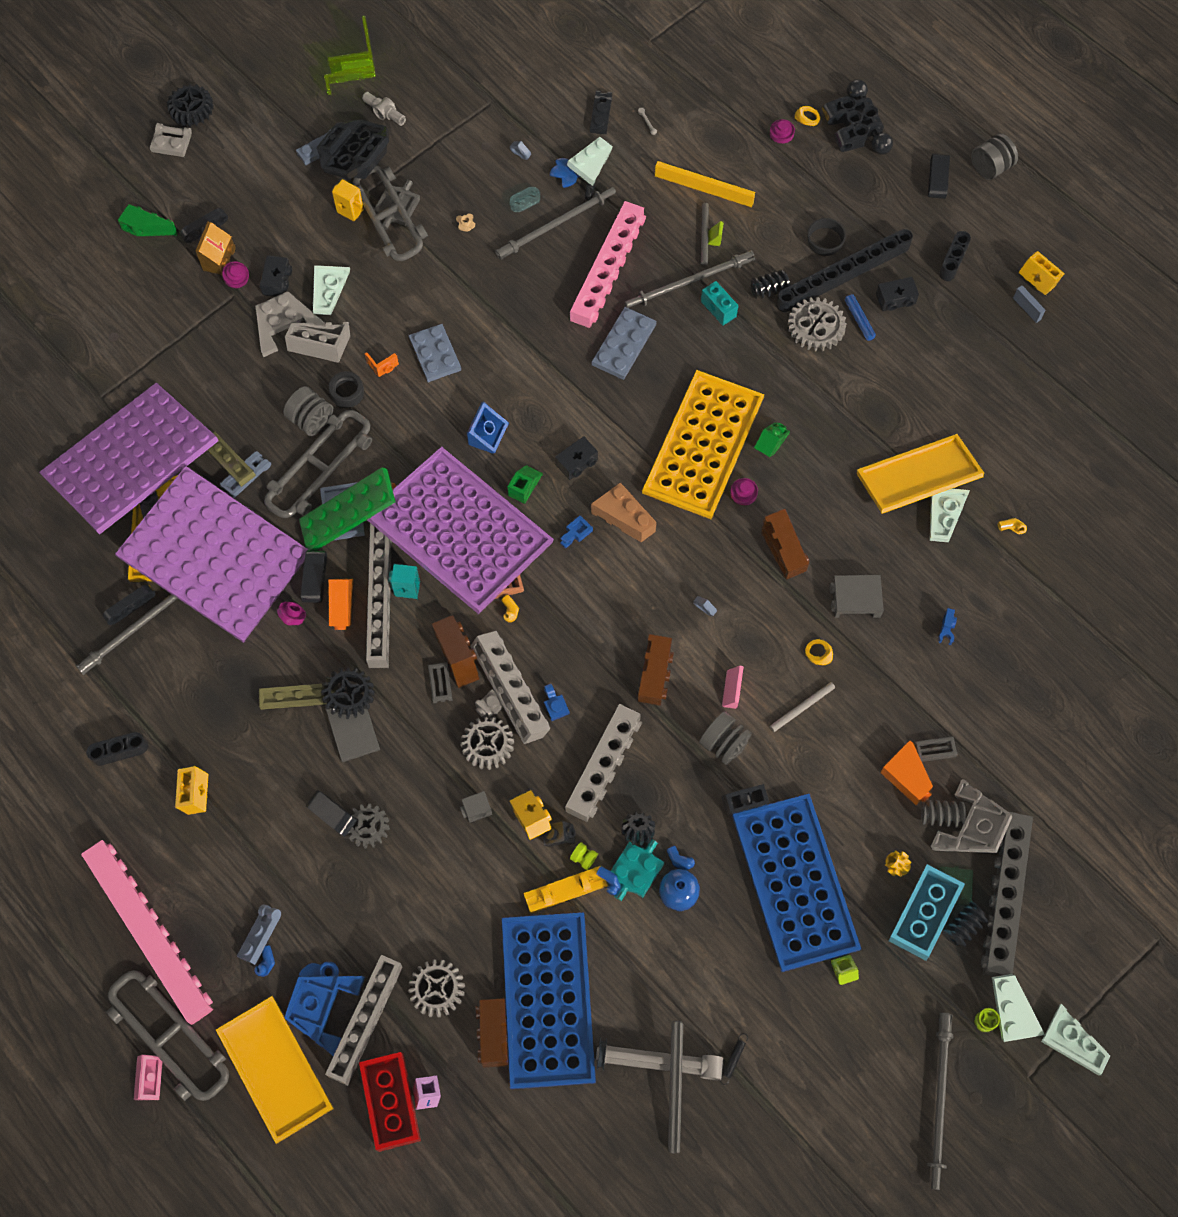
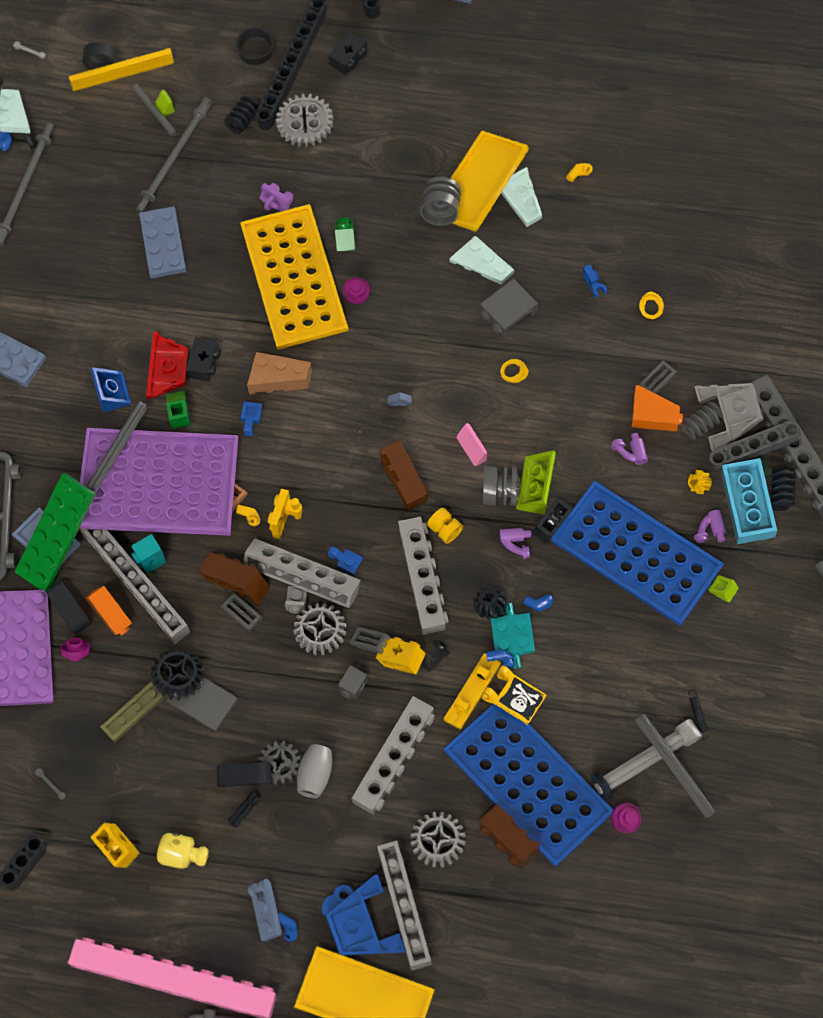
camera: 35 degrees left, 0 degrees up
red brick [359,1052,421,1152] -> none
lavender brick [413,1076,441,1110] -> none
bright pink brick [570,201,646,328] -> none
lime wheel [570,842,598,870] -> none
blue cylinder [659,869,700,911] -> none
teal brick [701,281,738,326] -> none
reddish brown wedge [761,509,809,580] -> none
light grey bar [769,682,835,732] -> none
blue axle [845,294,876,341] -> none
none -> dark grey hinge [35,768,66,800]
none -> black tyre [82,42,117,70]
none -> dark grey axle [87,402,147,493]
none -> red wing [146,332,189,399]
none -> light yellow piece [157,833,209,869]
none -> black axle [228,792,260,828]
none -> medium lavender hips [260,183,293,211]
none -> yellow plate [268,489,303,539]
none -> light grey piece [297,744,332,798]
none -> dark grey tile [350,626,390,654]
none -> light grey brick [352,696,435,815]
none -> dark grey wheel [420,177,461,226]
none -> yellow wheel [427,507,463,544]
none -> light aqua wing [450,236,514,284]
none -> flag [482,666,547,725]
none -> medium lavender plant [500,528,531,559]
none -> lime slope [516,451,556,514]
none -> medium lavender plant [611,433,648,465]
none -> magenta plate [611,803,641,833]
none -> yellow piece [639,292,664,320]
none -> medium lavender plant [694,510,726,543]
none -> dark grey beam [709,421,801,471]

